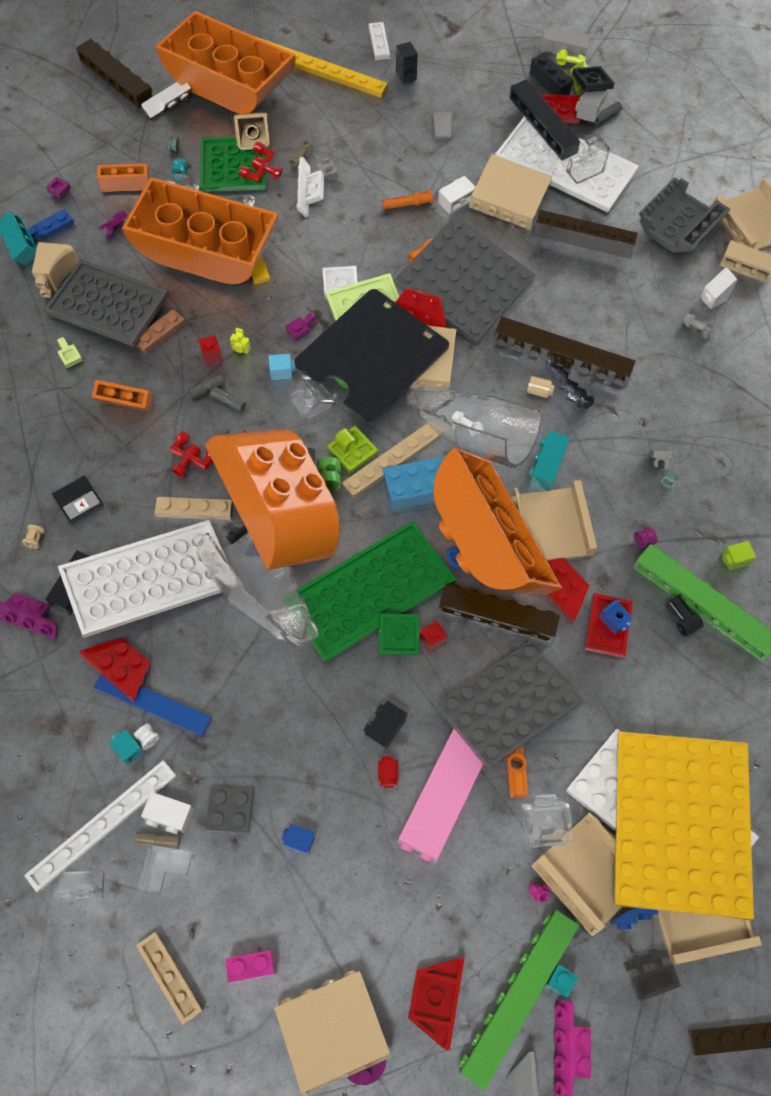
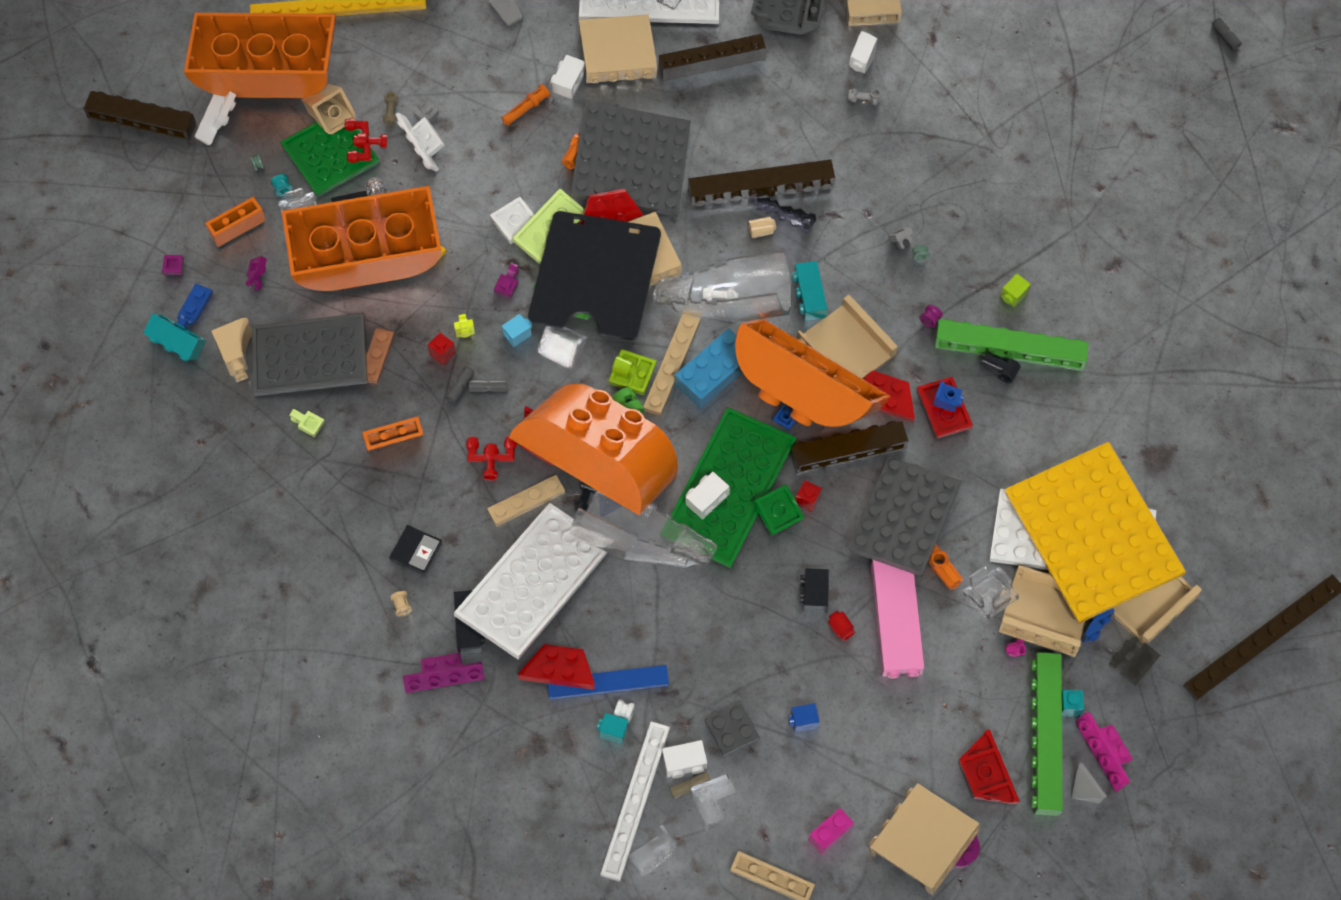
camera: 30 degrees left, 0 degrees up
none -> white brick [686,472,730,520]

